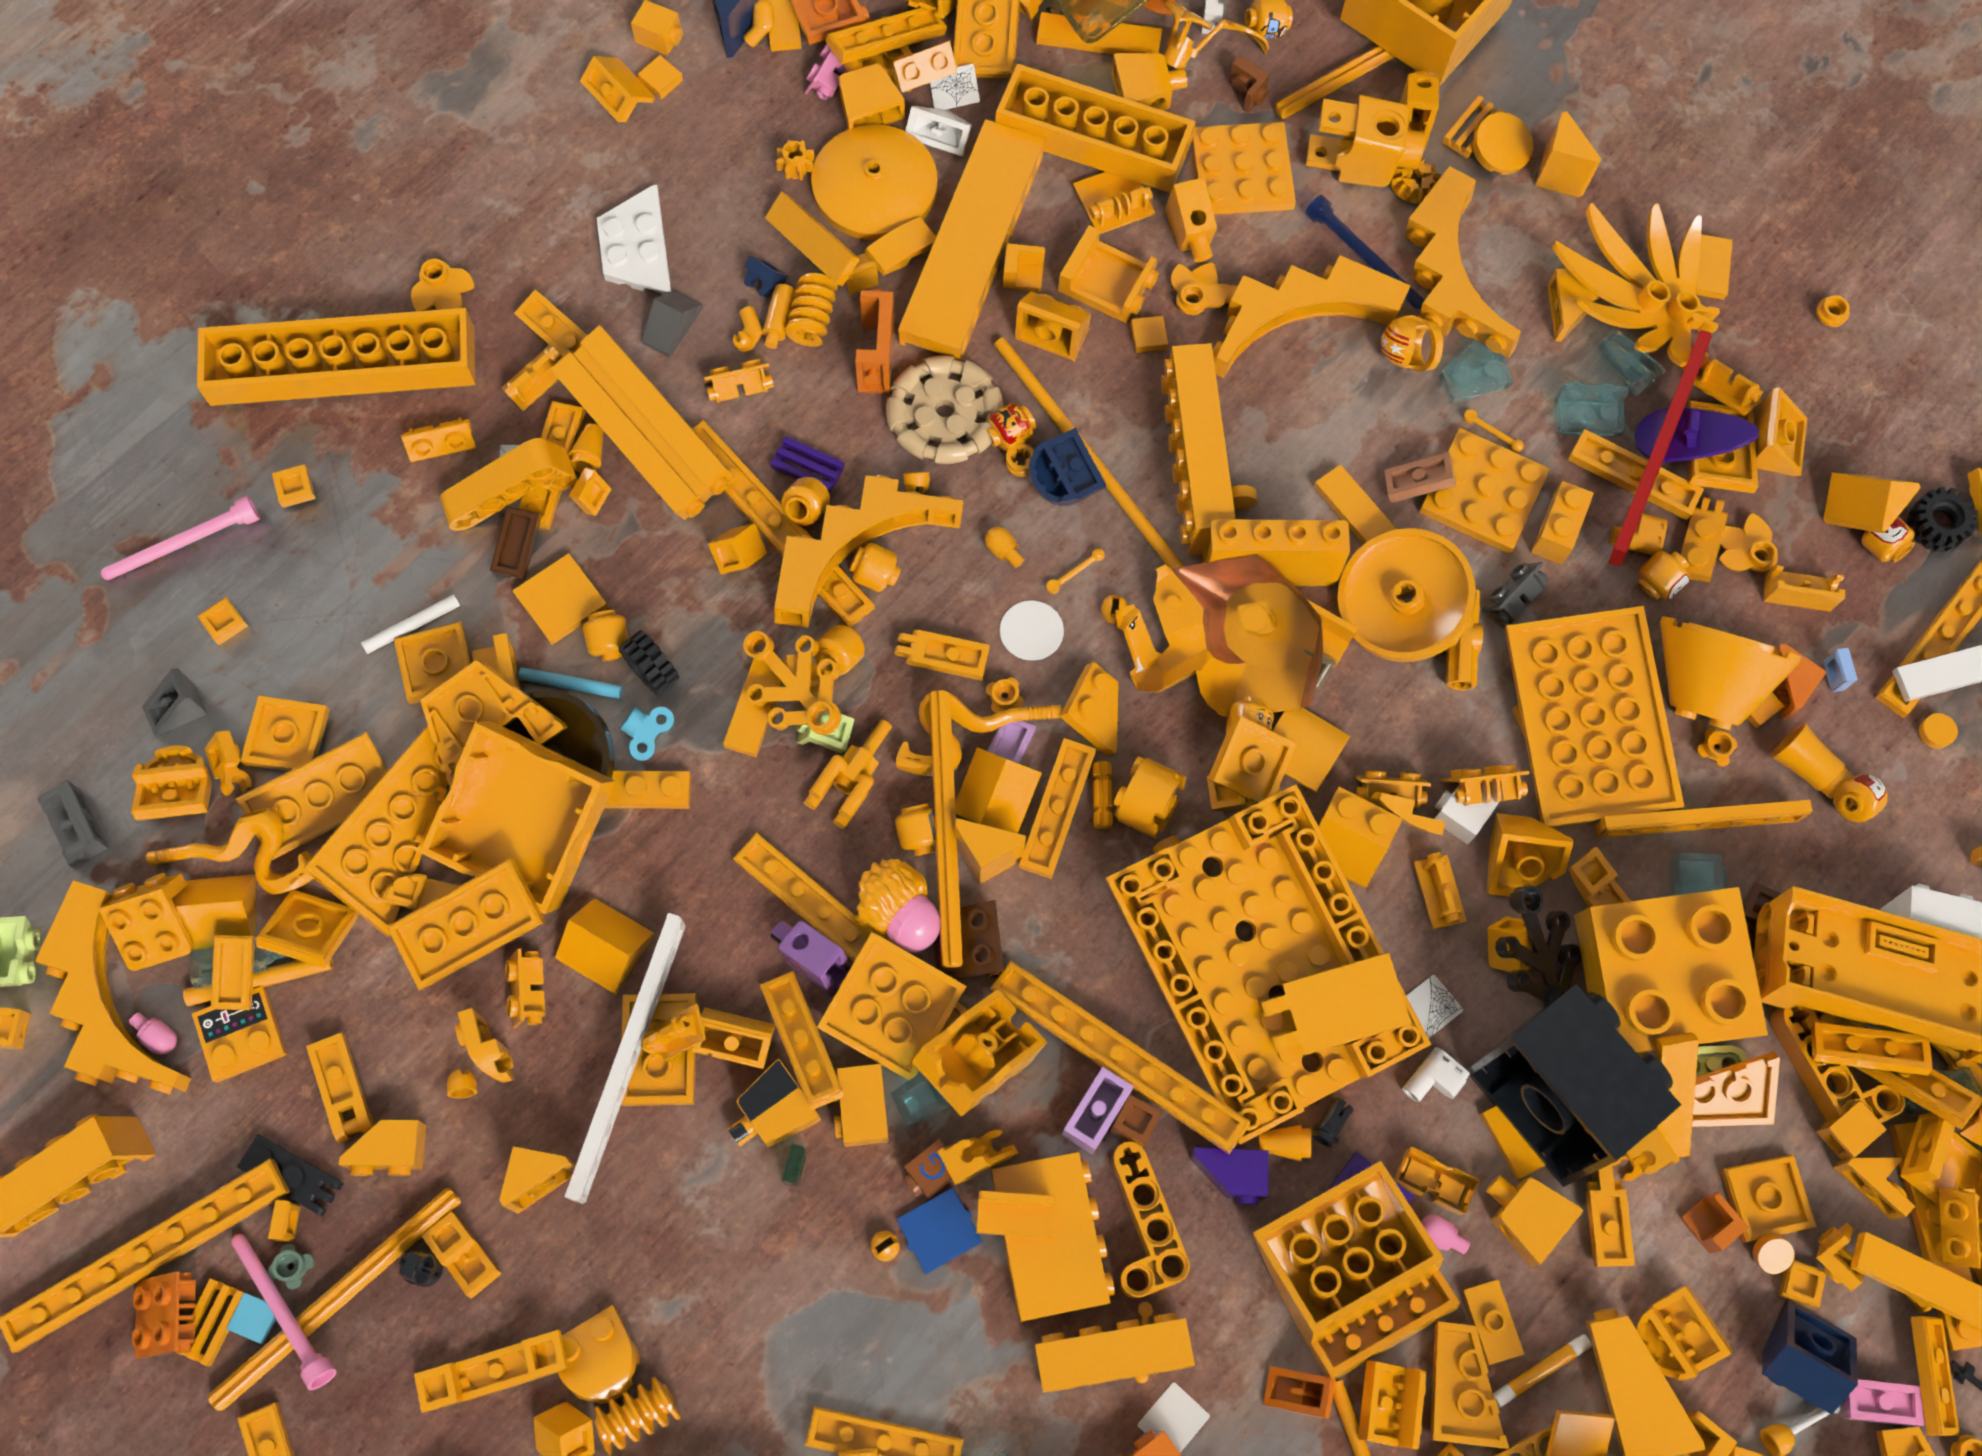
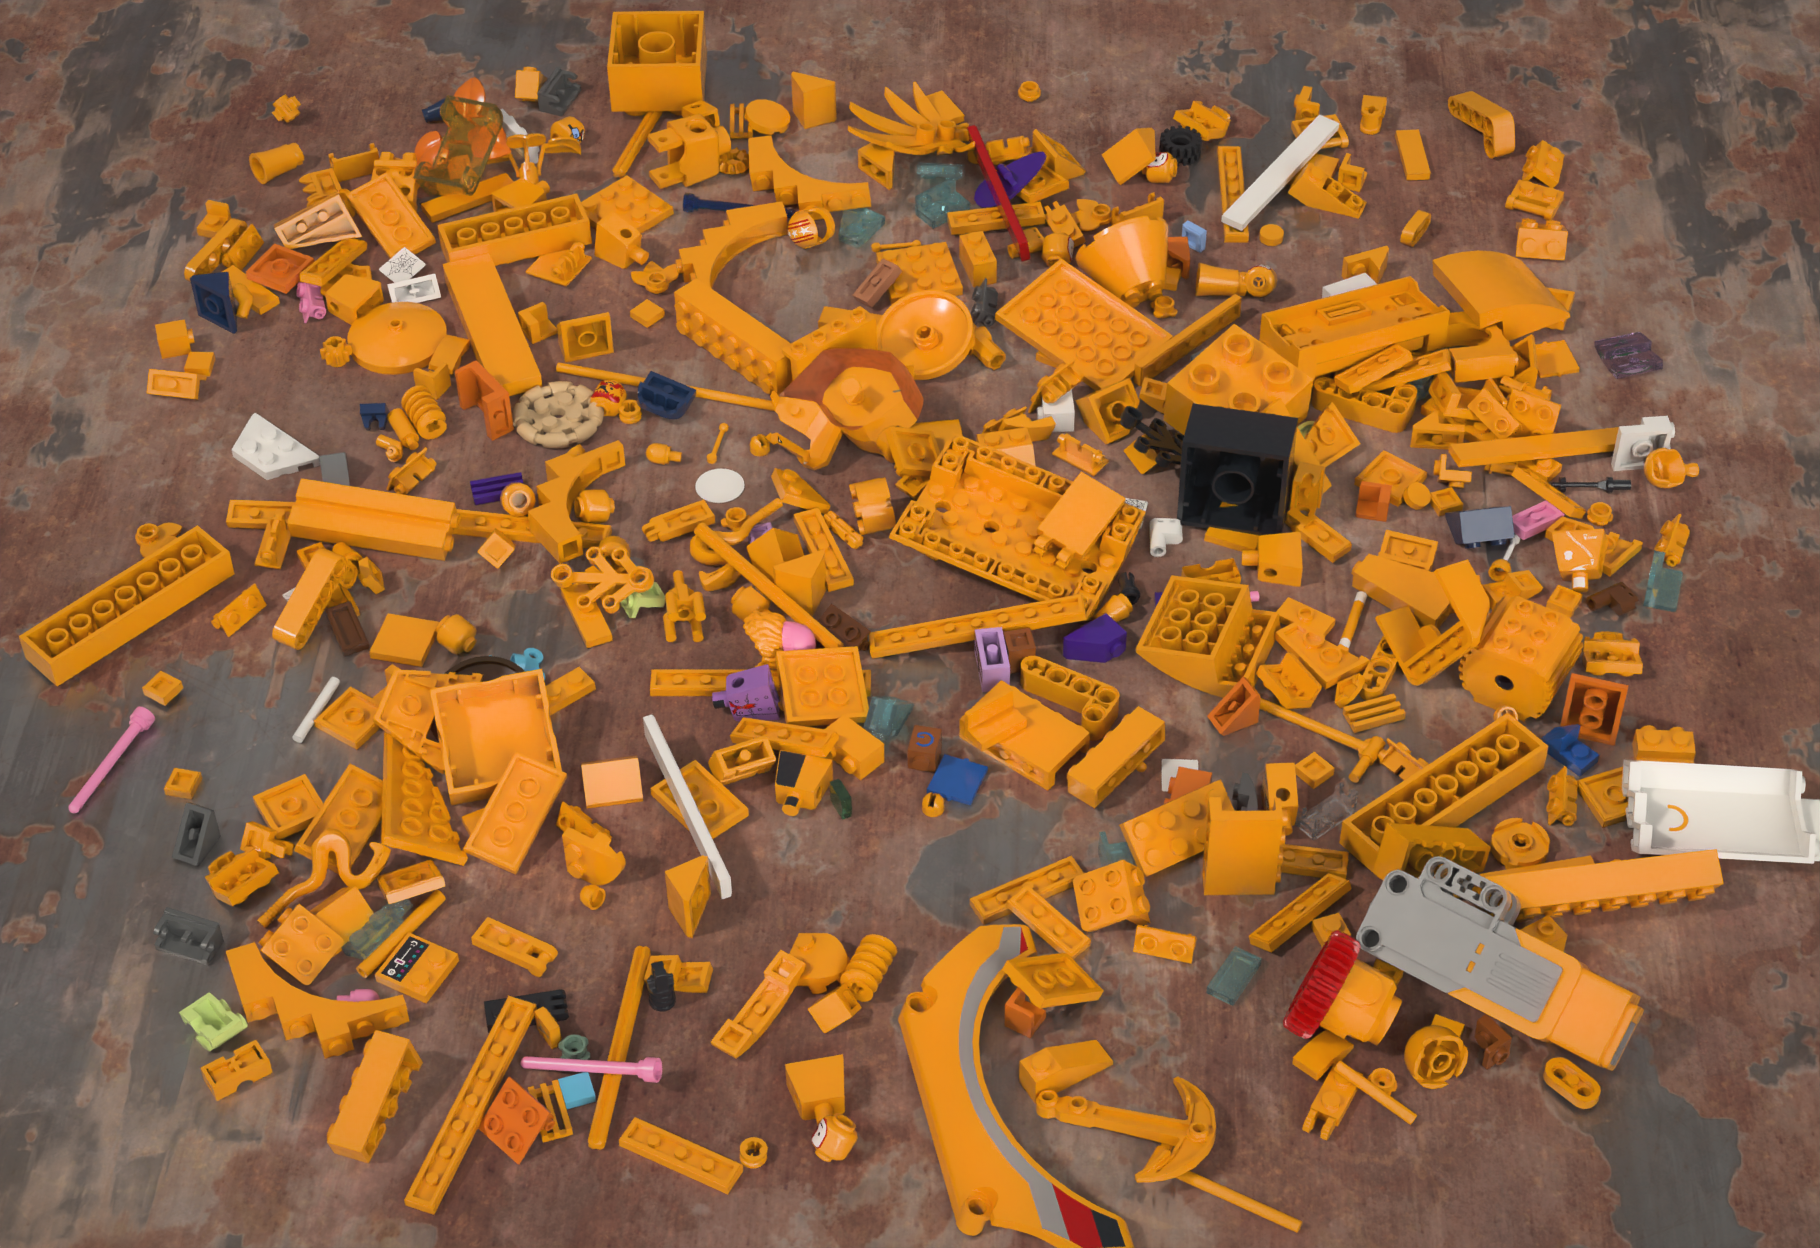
camera: 35 degrees left, 25 degrees down
light orange tile [211,935,255,1010] -> none
light orange slope [339,1120,427,1176] -> none
light orange tile [379,874,427,910] -> none
black tyre [618,630,680,695] -> none
light orange hinge [641,1004,706,1061] -> none
light orange tile [765,191,860,287] -> none
hinge [890,41,958,93] -> none
light orange piece [911,989,1047,1117] -> none
light orange hinge [937,1129,1018,1185] -> none
light orange panel [1058,225,1159,323] -> none
dark orange bracket [1229,55,1270,113] -> none
light orange panel [1816,1102,1887,1160] -> none

